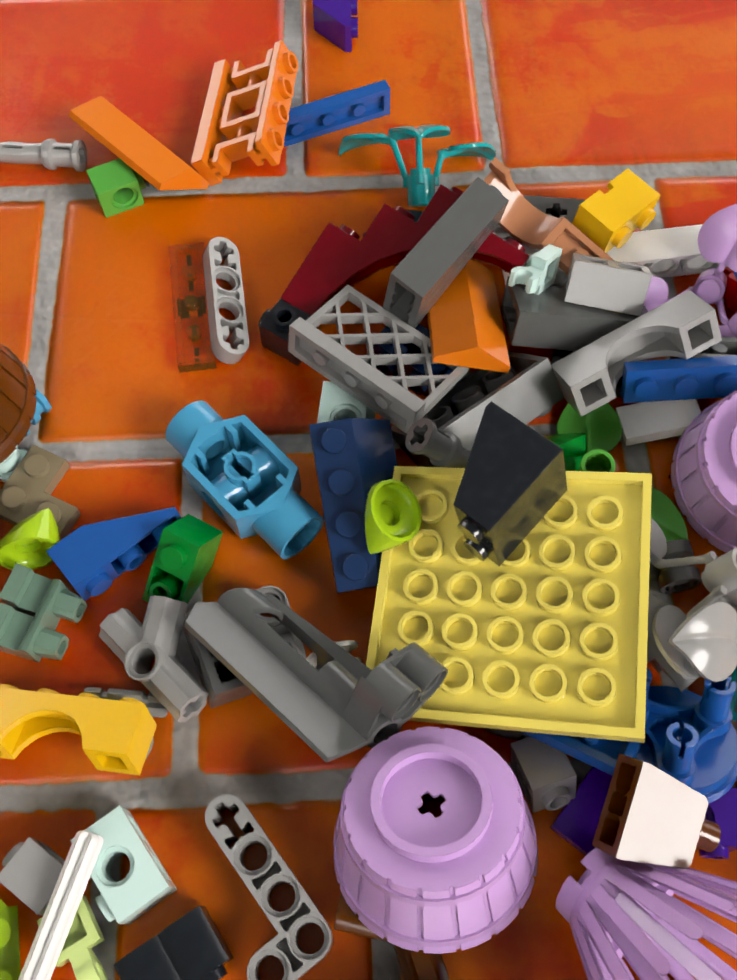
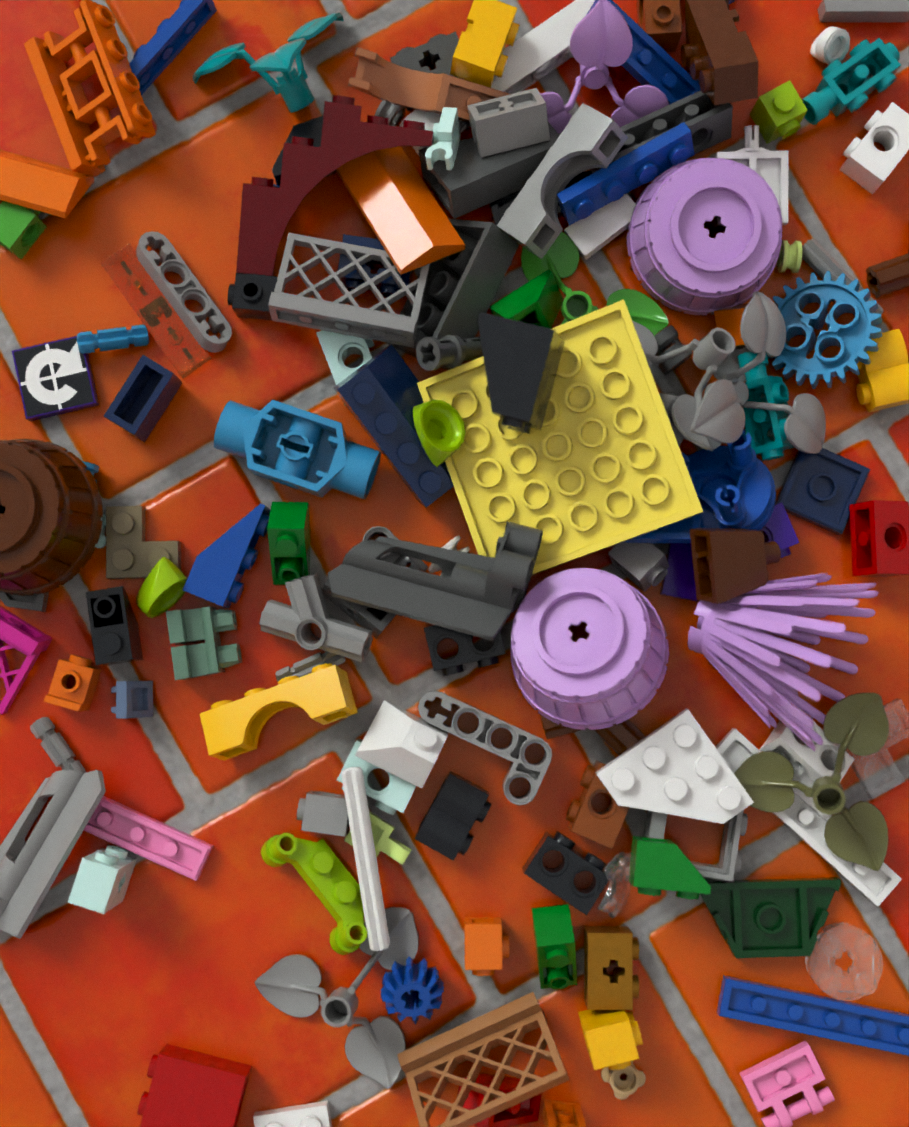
camera: 25 degrees left, 20 degrees up
dark grey slope [383,177,509,328] -> none
none -> tile [12,336,99,421]
none -> dark azure axle [77,324,149,354]
none -> dark blue brick [104,355,182,443]
none -> white slope [355,700,449,789]
none -> black brick [424,625,506,676]

